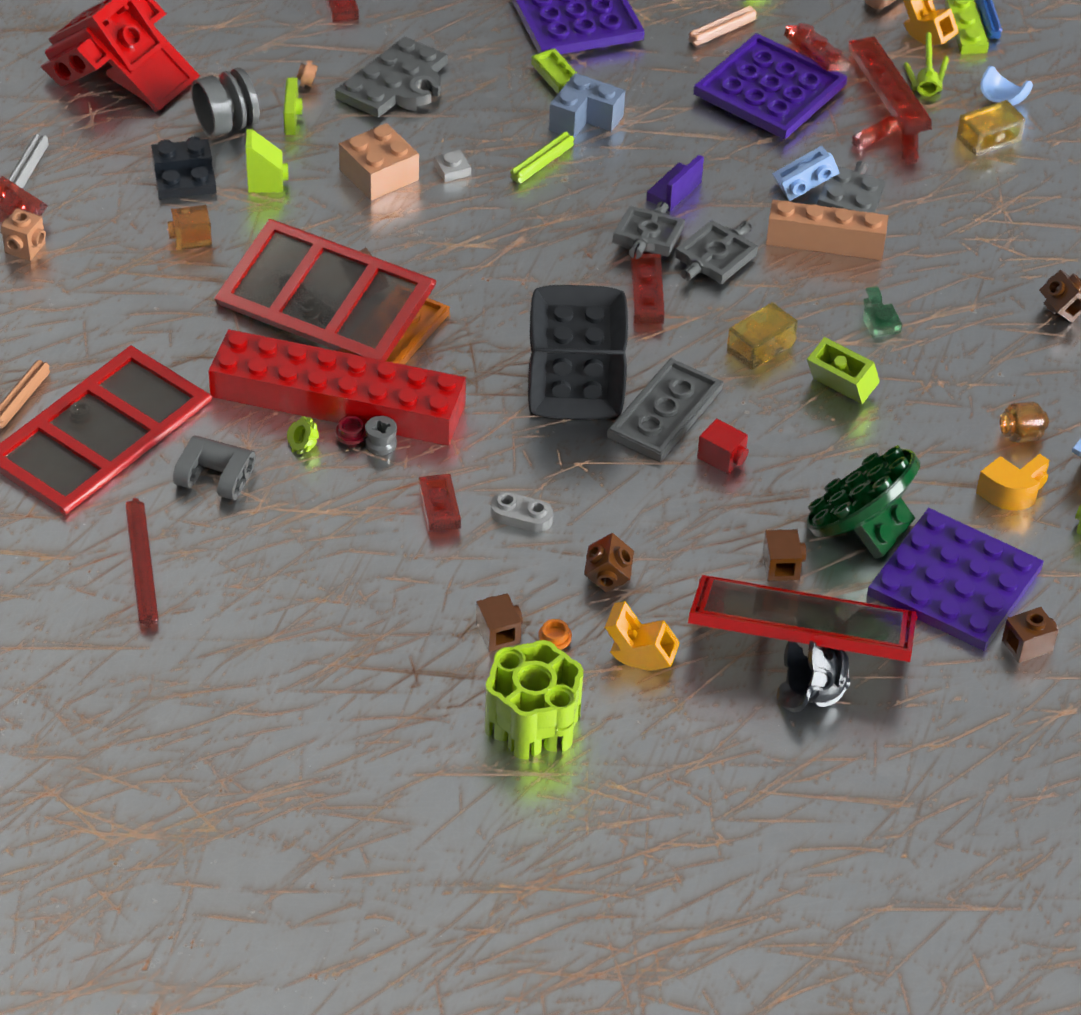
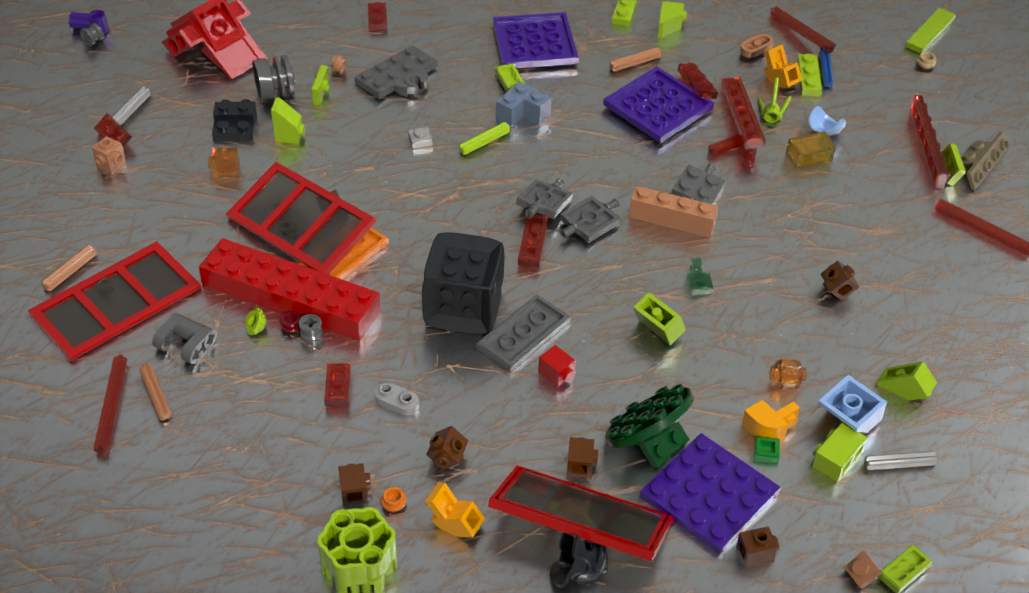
camera: 10 degrees right, 0 degrees up
nougat brick [339,123,419,201] -> none
dark purple panel [646,155,704,212] -> none
clear yellow brick [727,302,798,370] -> none
light blue bracket [772,145,839,201] -> none
none -> nougat axle [139,363,172,421]
none -> green tile [754,436,780,463]

